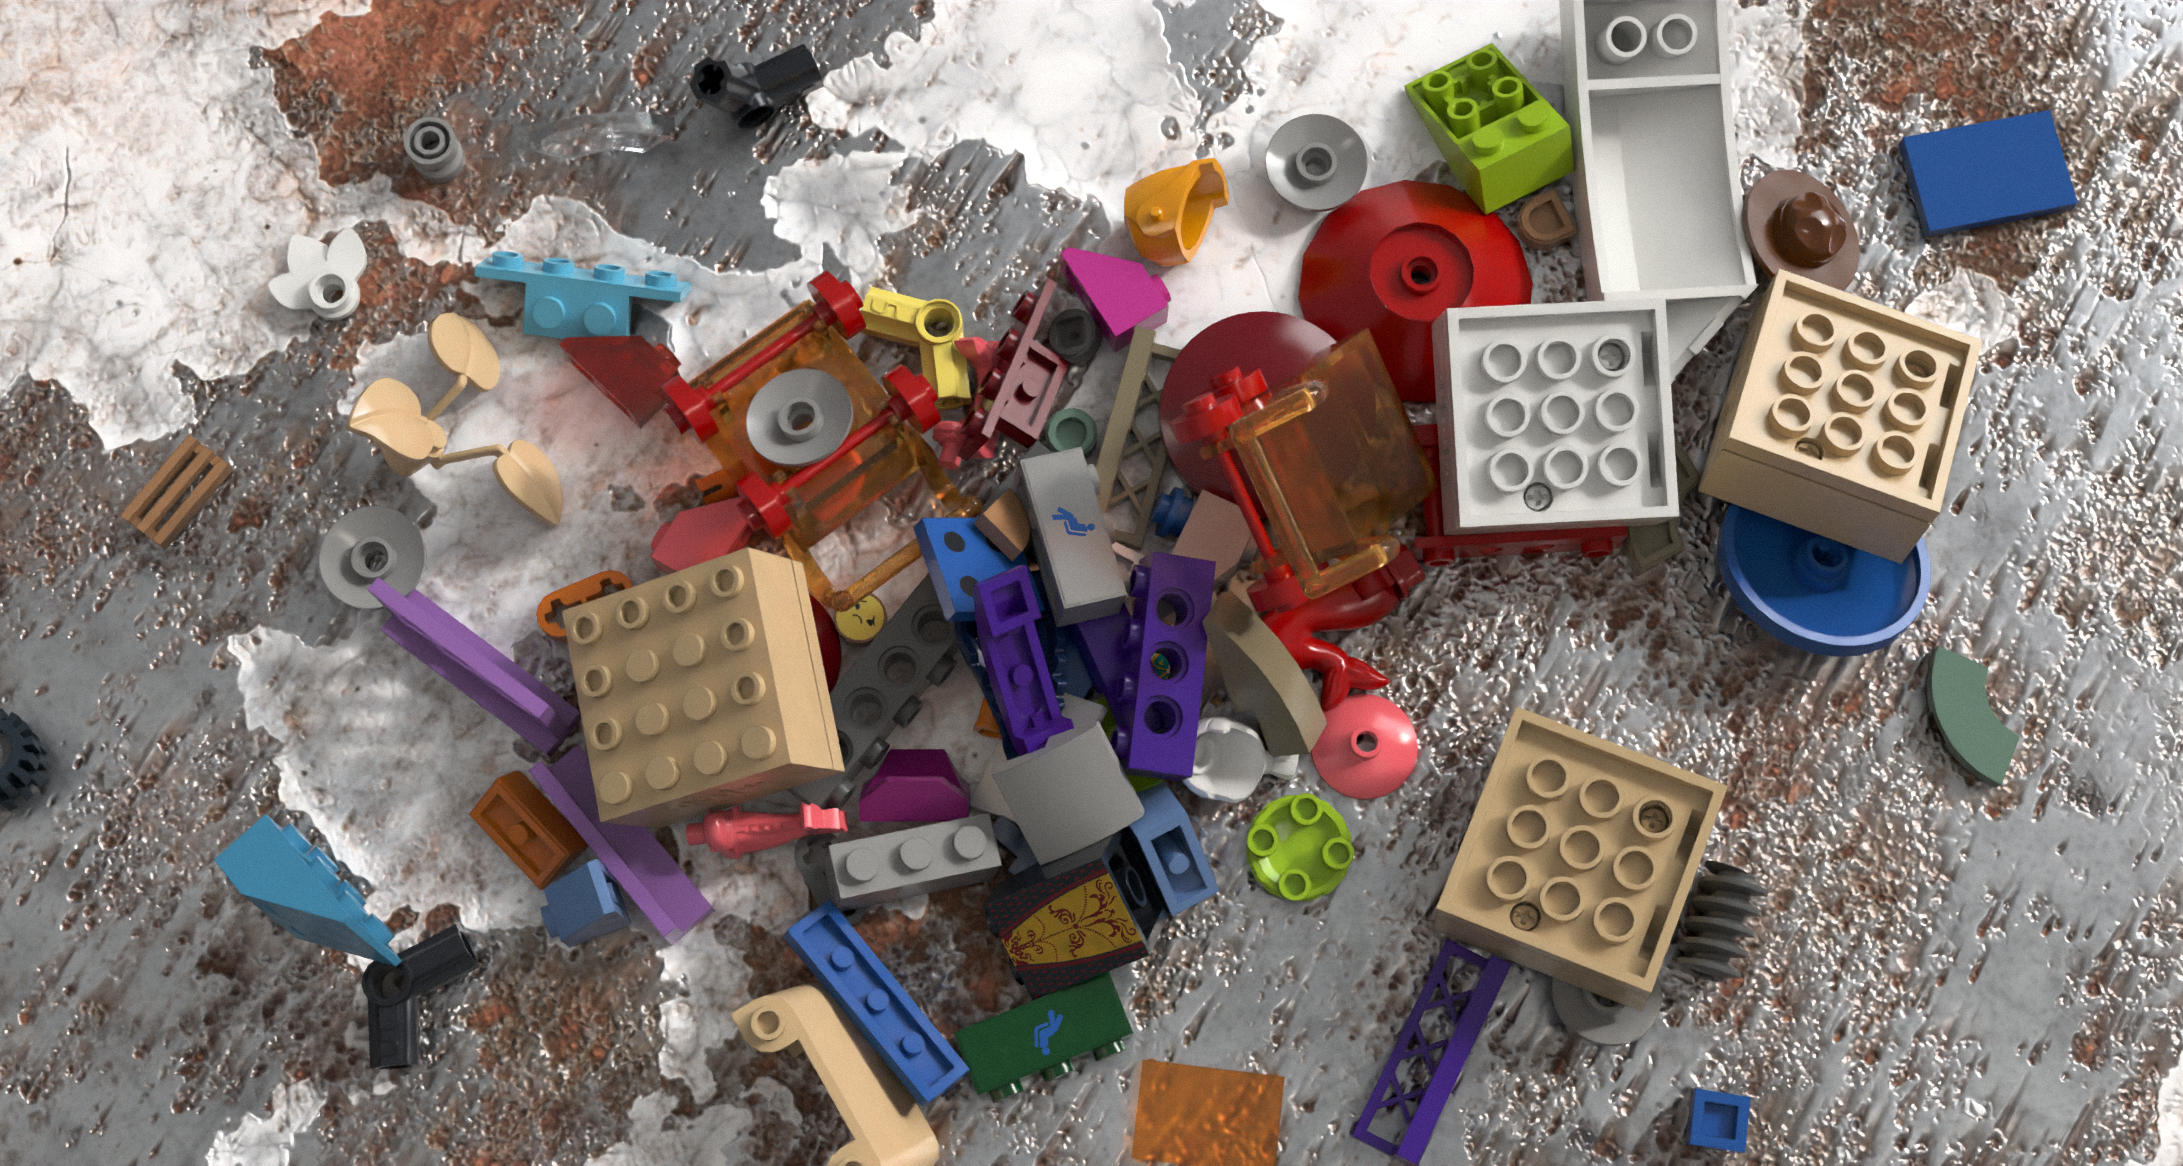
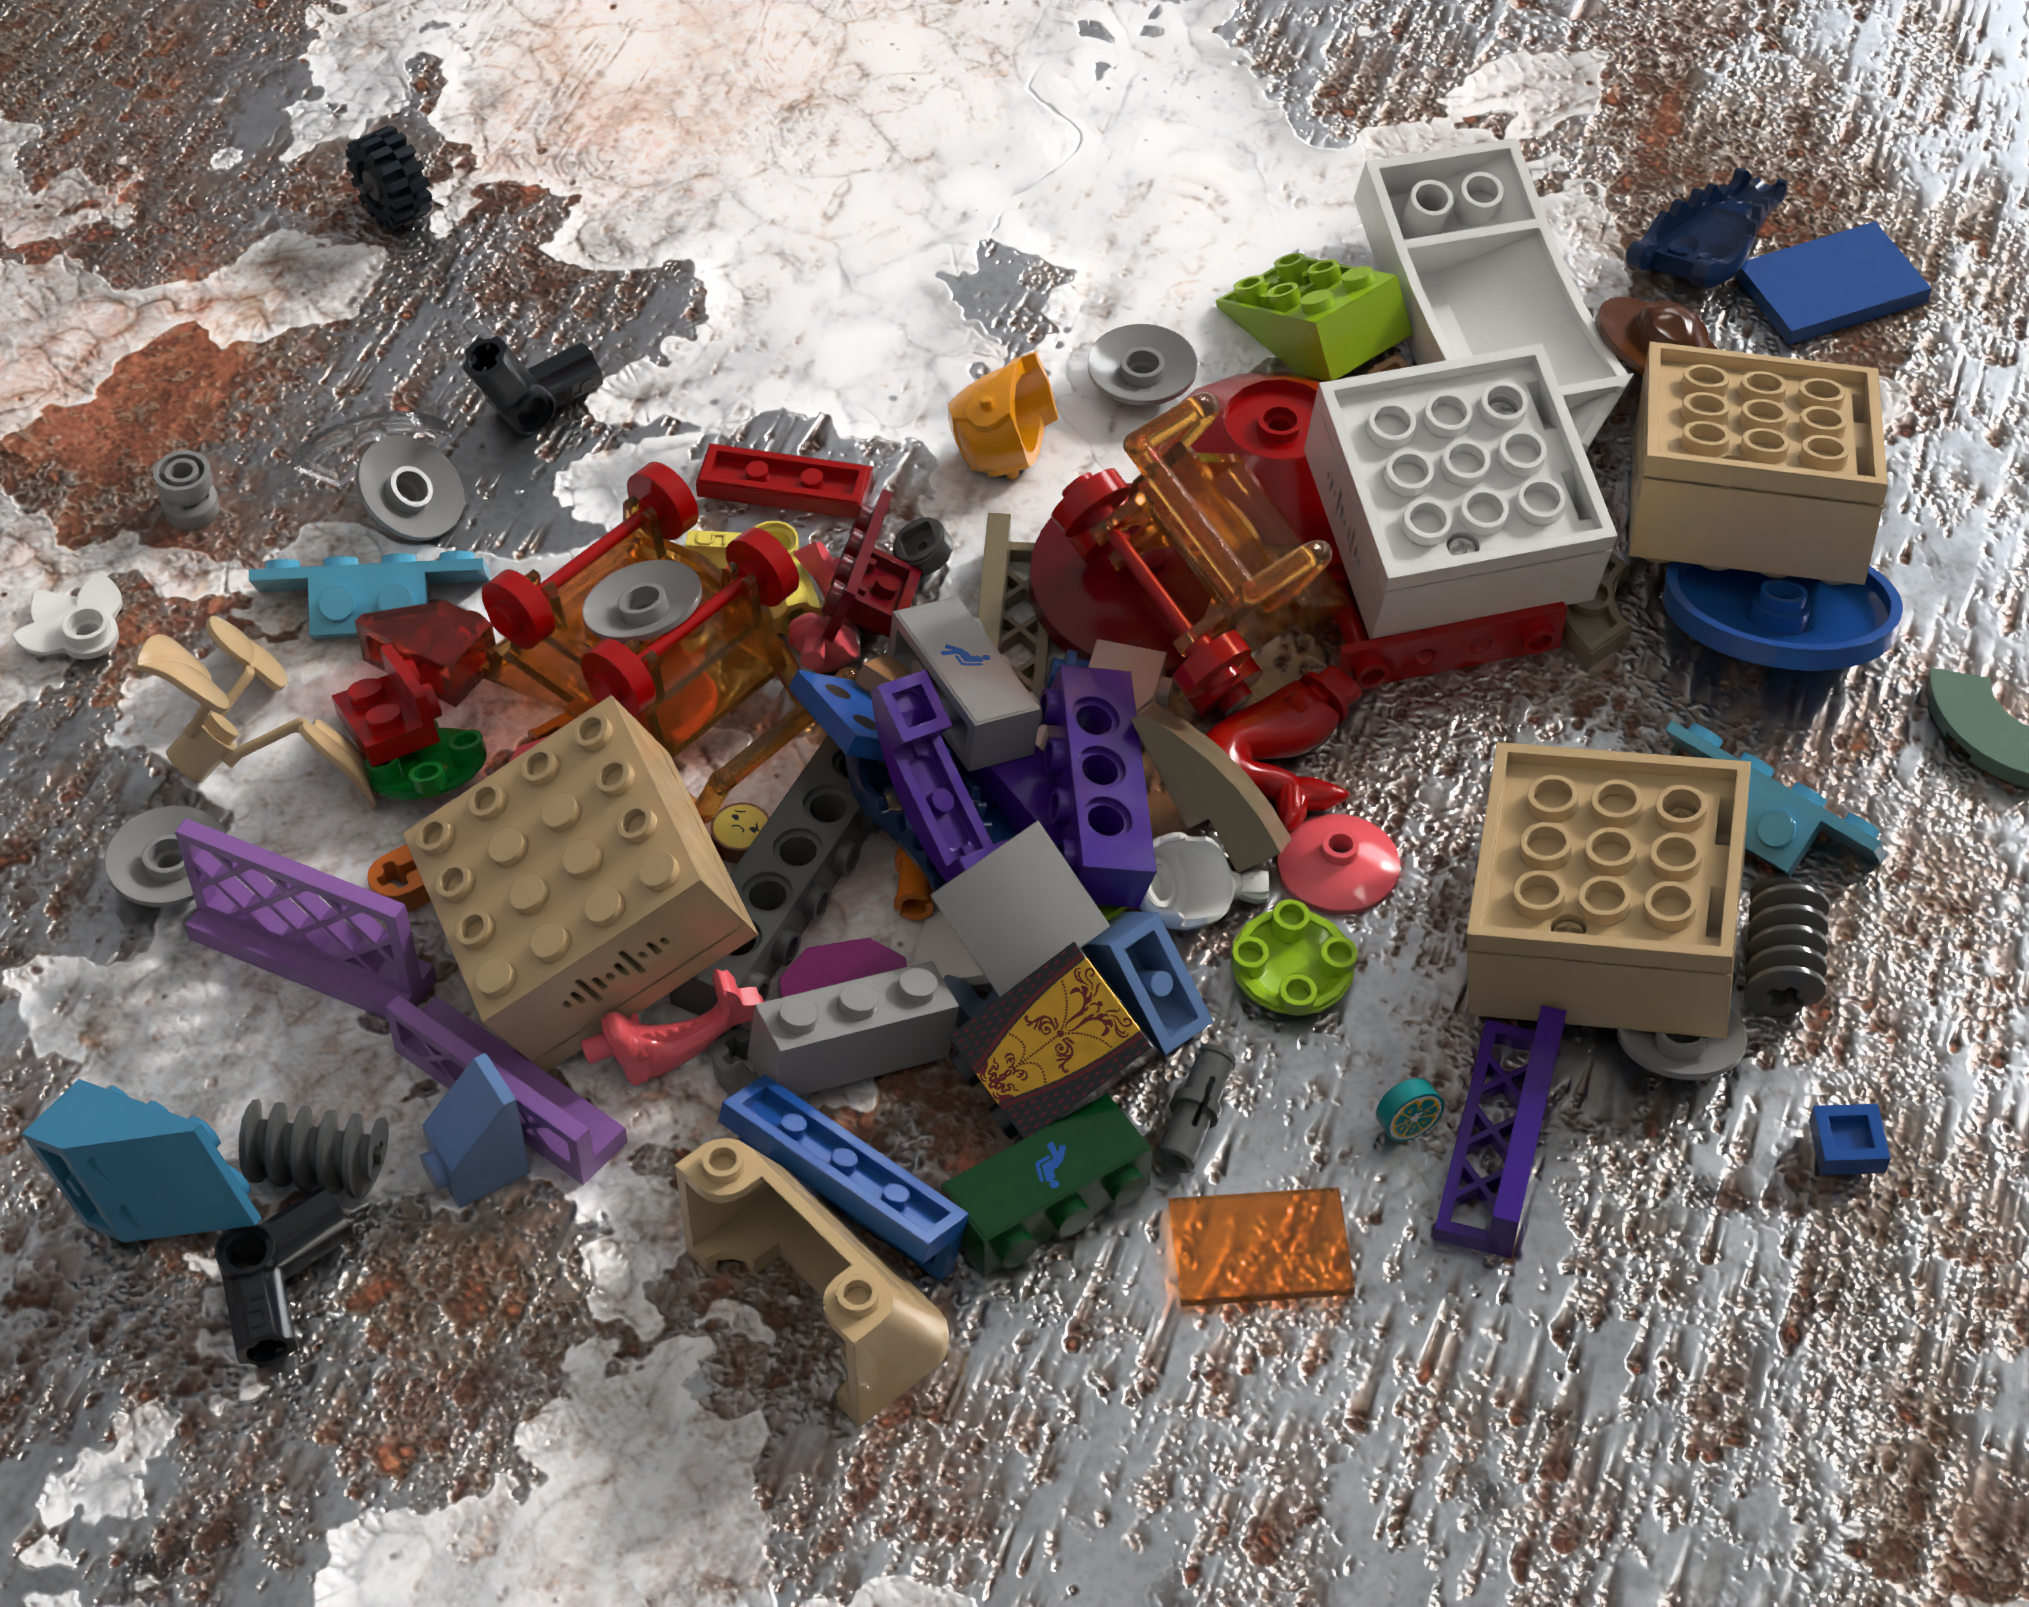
camera: 10 degrees left, 25 degrees down
orange slope [469,771,589,891] -> none
dark pink slope [1060,247,1171,353] -> none
none -> dark grey piece [239,1099,389,1199]
none -> red bracket [331,643,442,767]
none -> light grey dish [356,436,464,541]
none -> green dish [364,720,487,800]
none -> red tile [696,443,874,519]
none -> dark grey pin [1154,1044,1237,1173]
none -> teal tile [1376,1078,1444,1142]
none -> dark blue animal [1626,167,1788,288]
none -> medium azure bracket [1665,720,1887,877]

